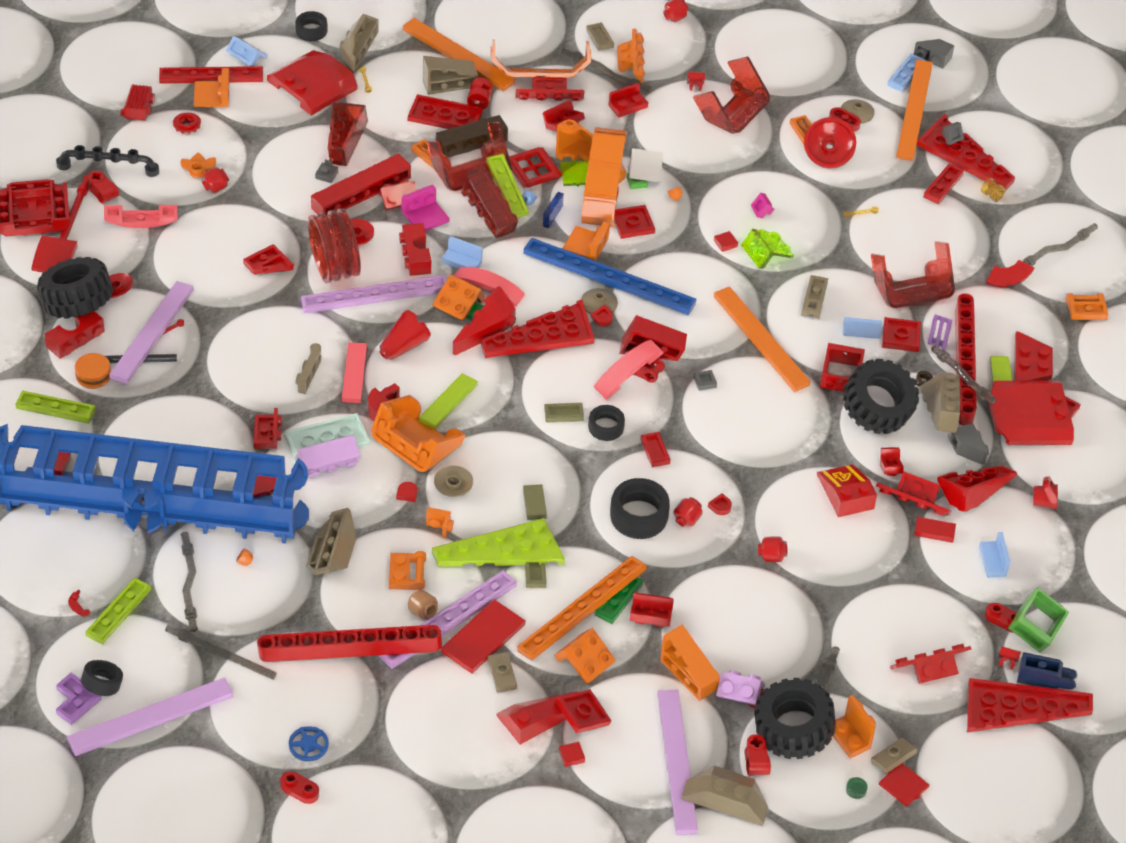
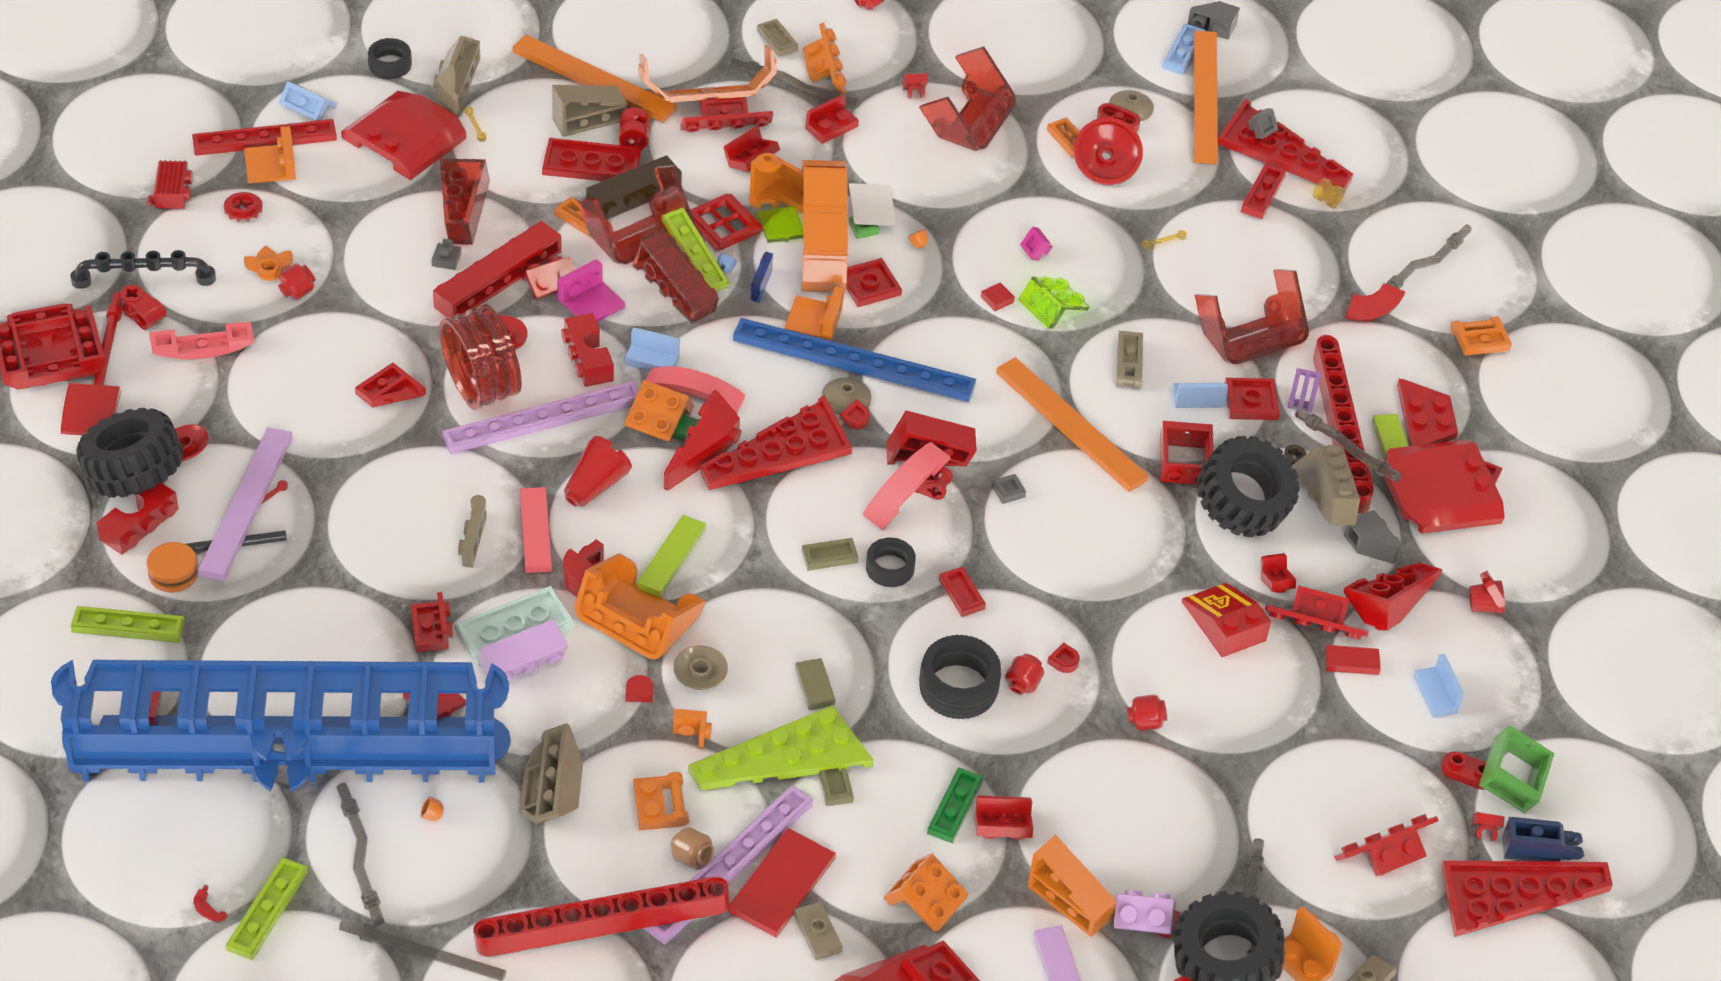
camera: 10 degrees left, 0 degrees up
orange tile [517,556,647,661] -> none

